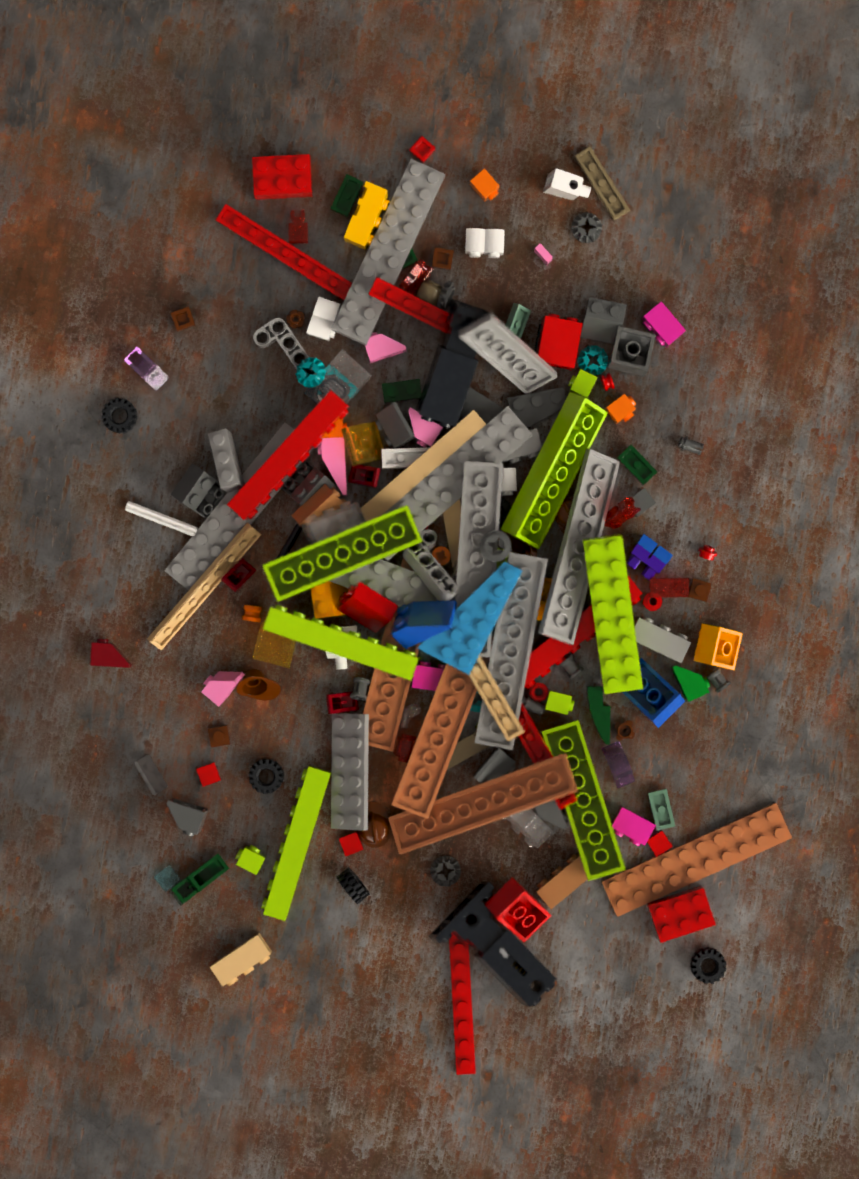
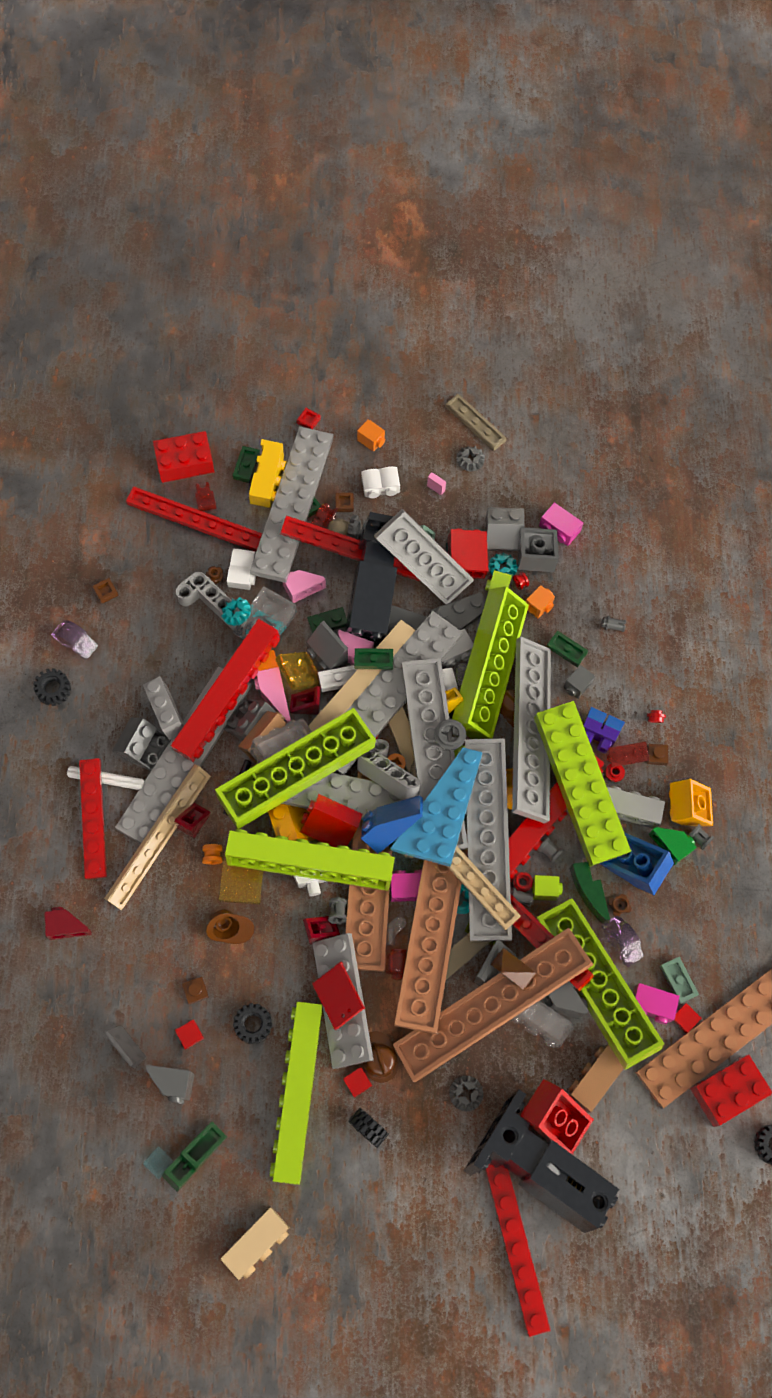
camera: 15 degrees left, 20 degrees down
bright pink slope [202,671,245,707] -> none
lime brick [235,845,267,875] -> none
white torso [543,168,591,200] -> none
clear red hinge [604,497,641,529] -> none
none -> red plate [79,758,107,880]
none -> red container [312,961,365,1030]
none -> dark green plate [354,648,393,670]
none -> yellow slope [445,687,463,713]
none -> clear arm [455,663,467,686]
none -> reddish brown slope [490,948,537,990]

